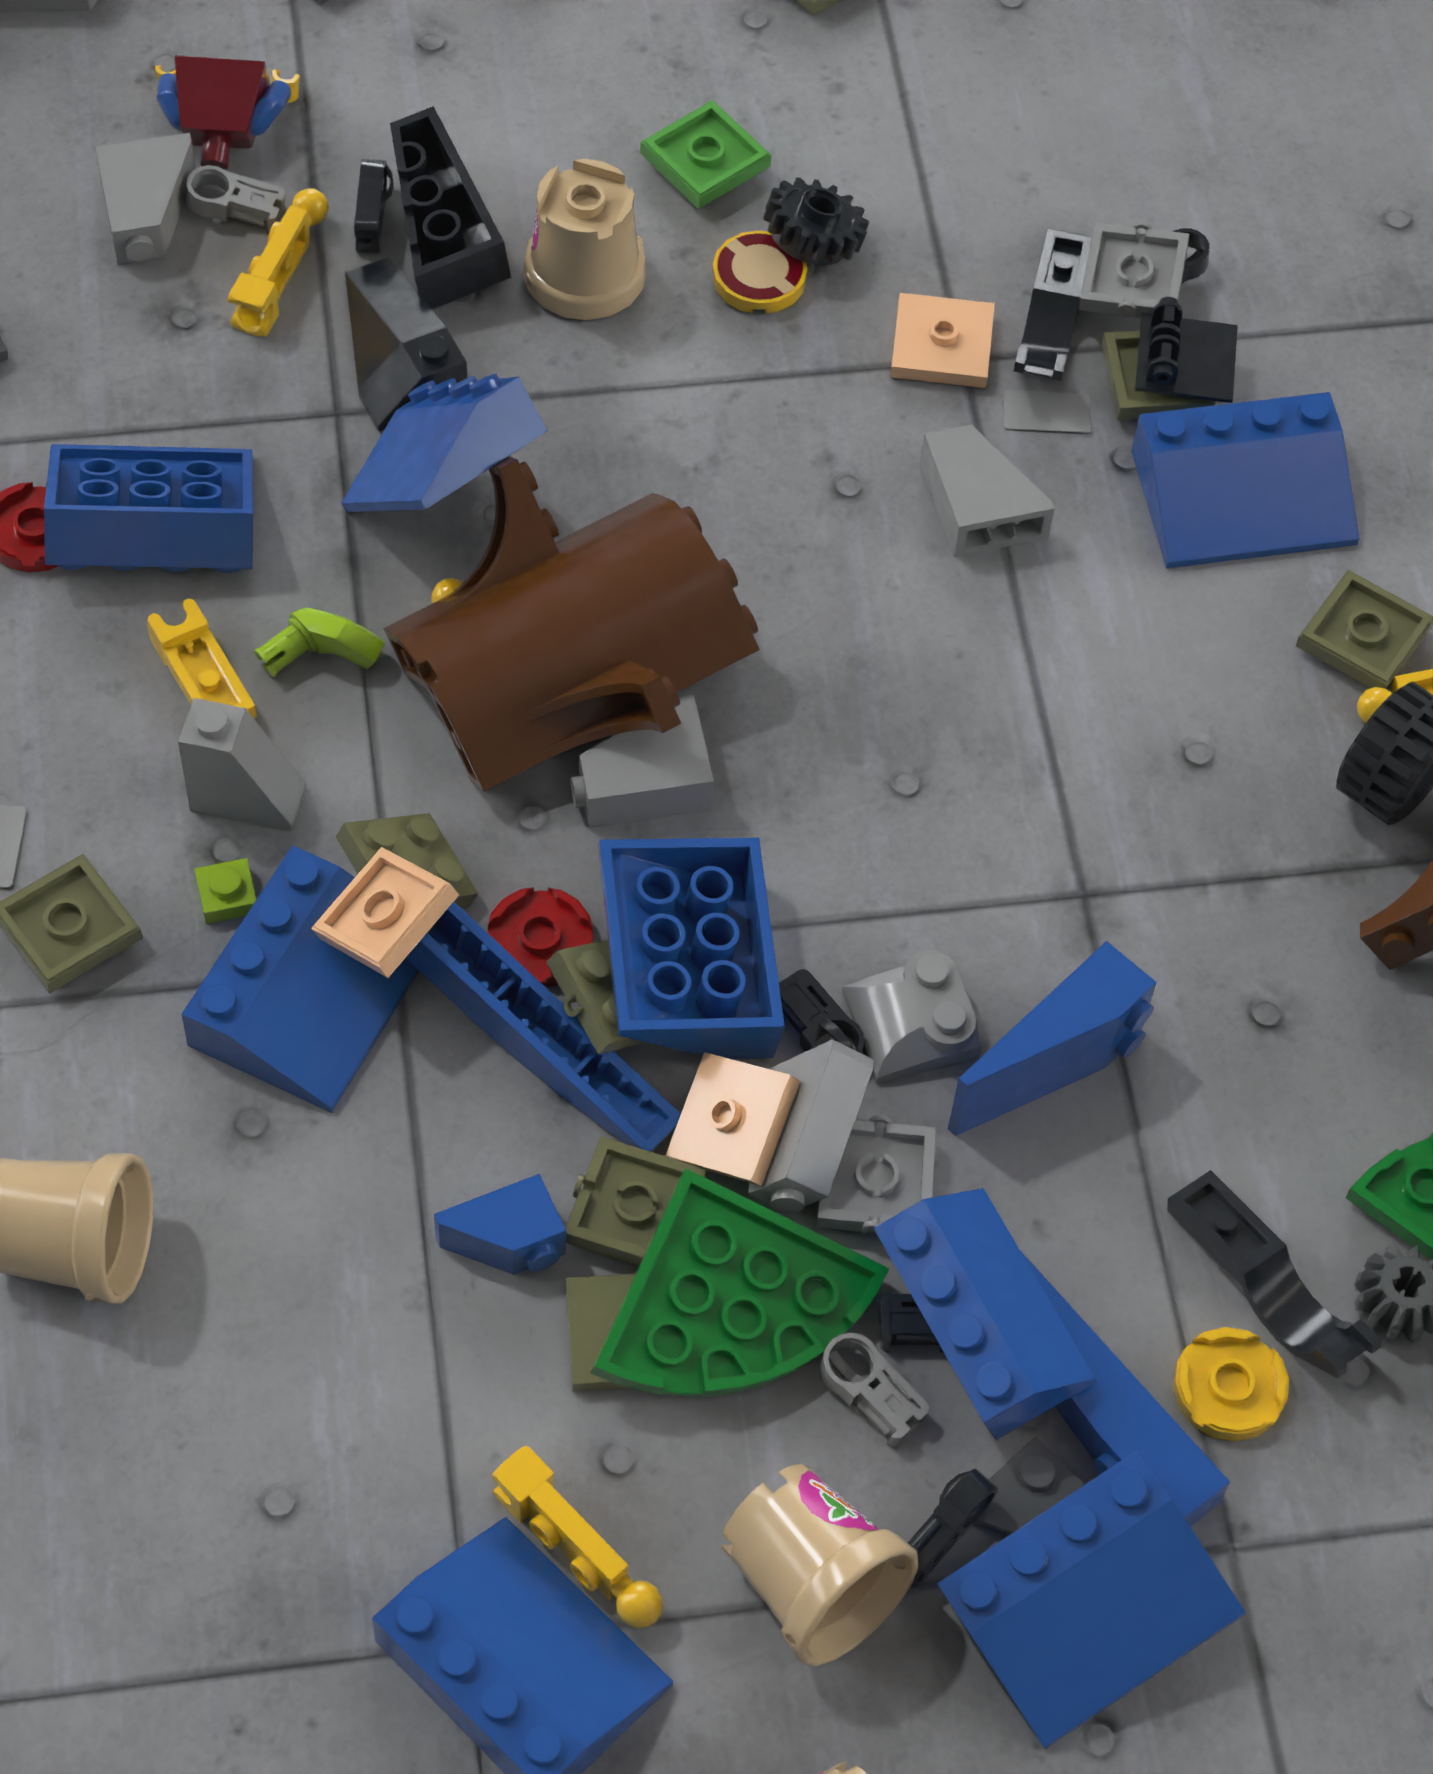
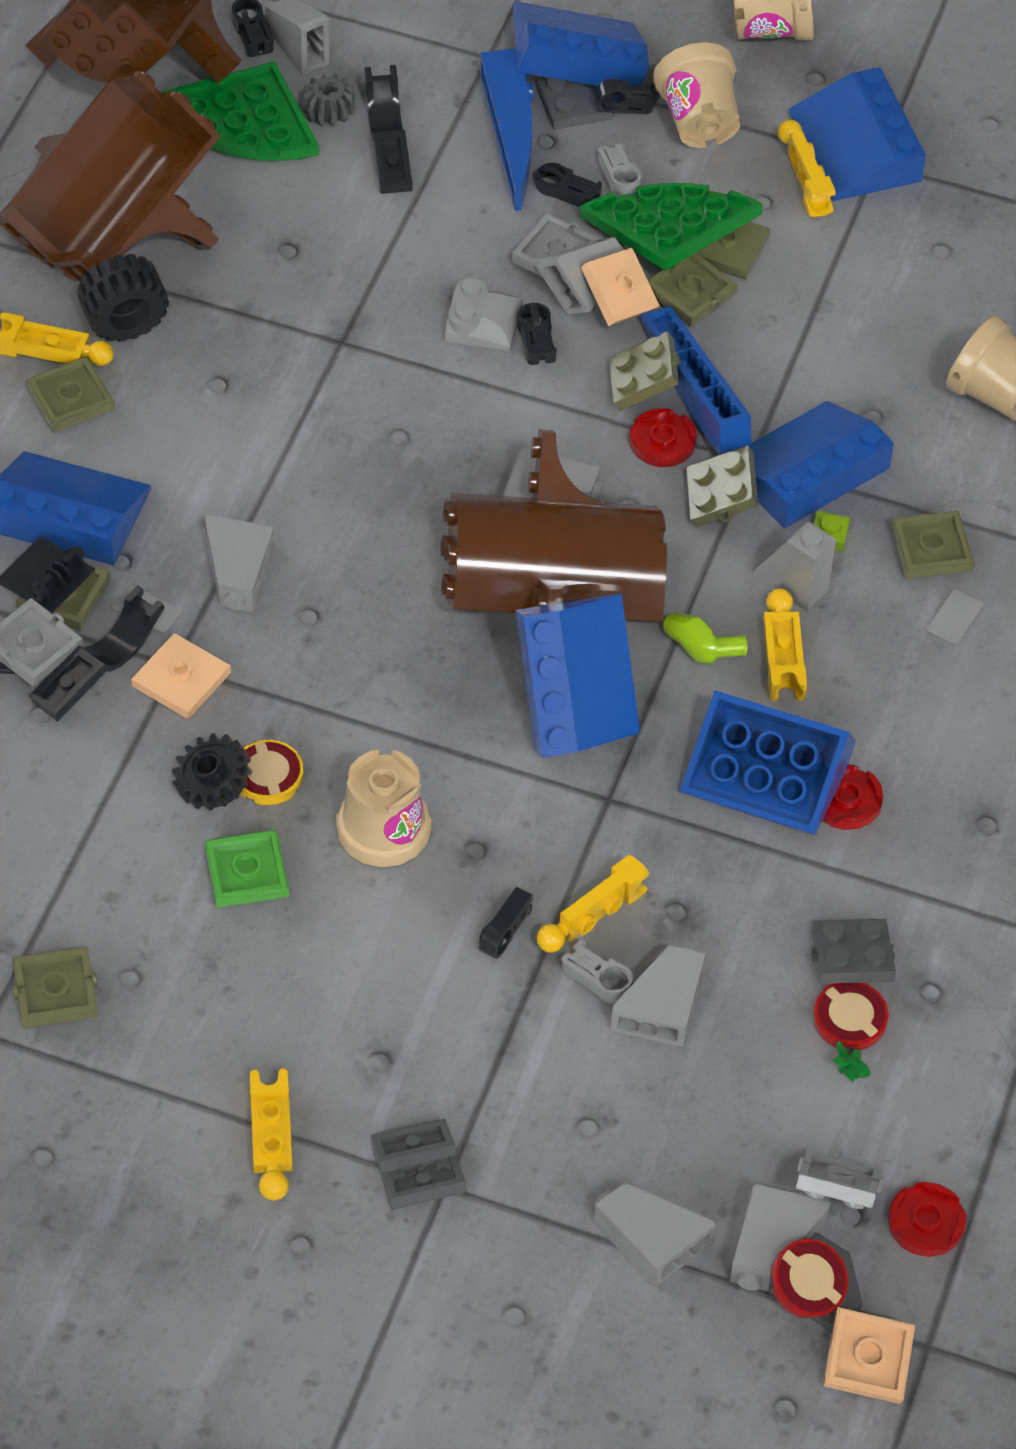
camera: 150 degrees left, 5 degrees down
dark red torso [155,55,300,170] -> none
light nougat plate [311,847,459,978] -> none
black wedge [345,257,467,432] -> none
black wedge [390,106,512,309] -> none
blue slope [434,1173,566,1275] -> none
blue slope [598,837,785,1059] -> none
blue slope [874,1188,1097,1440] -> none
blue slope [948,941,1157,1136] -> none
yellow tile [1172,1327,1289,1442] -> none

